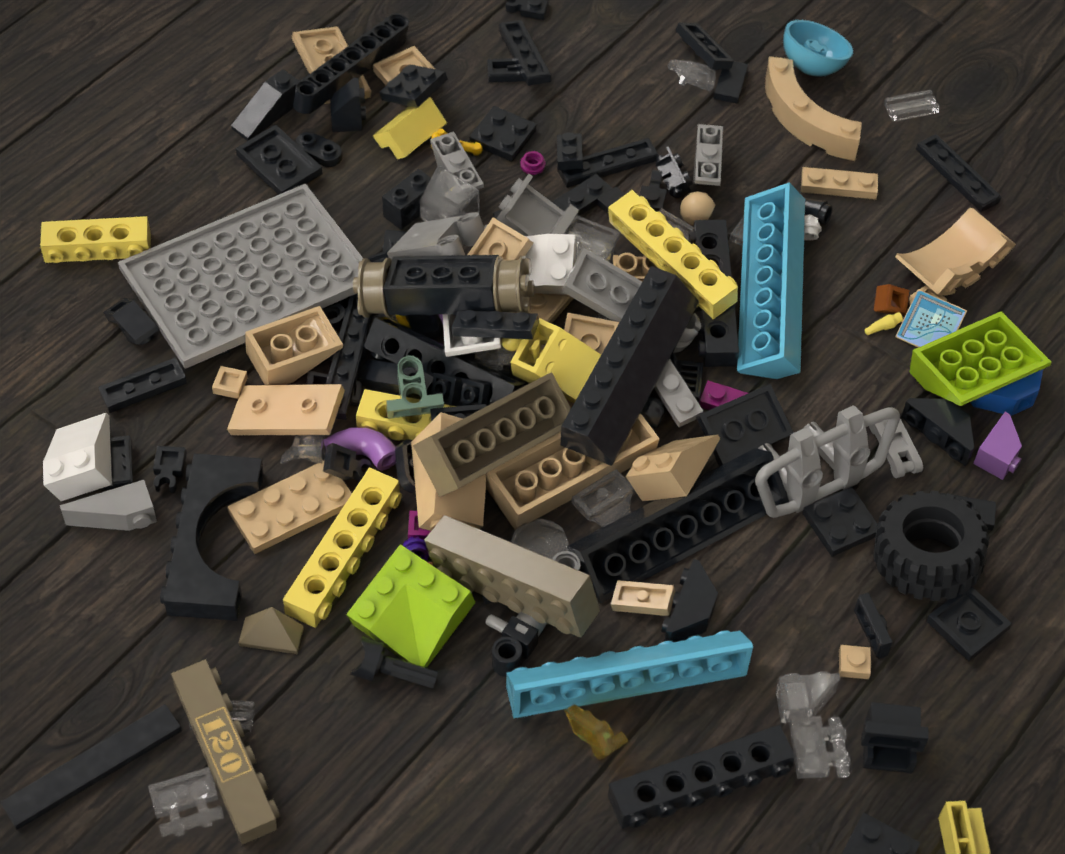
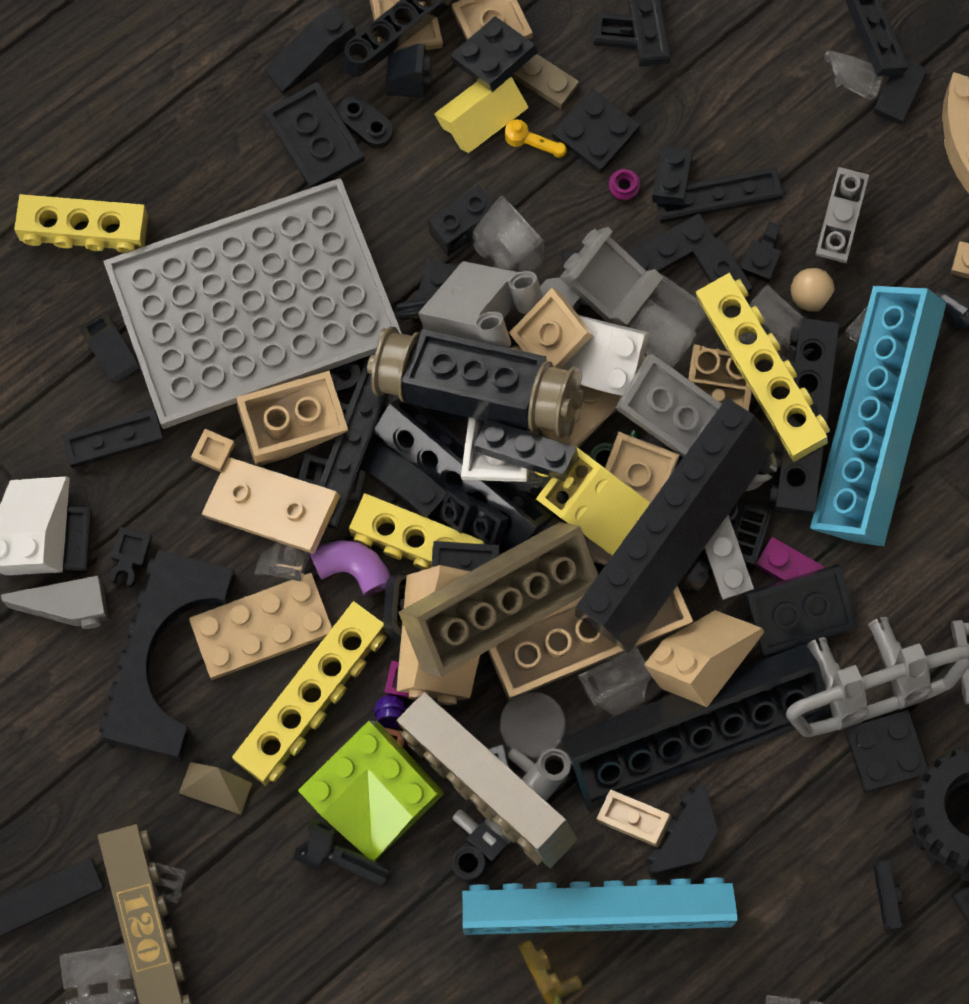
camera: 15 degrees right, 20 degrees up
black plate [323,443,372,482] -> none
sand green tile [386,356,444,419] -> none
light grey slope [431,132,484,195] -> none
black hinge [656,146,693,198] -> none
clear slope [776,671,840,723] -> none
white plate [804,215,821,240] -> none
tan plate [839,645,871,679] -> none
none -> dark tan plate [511,54,579,109]

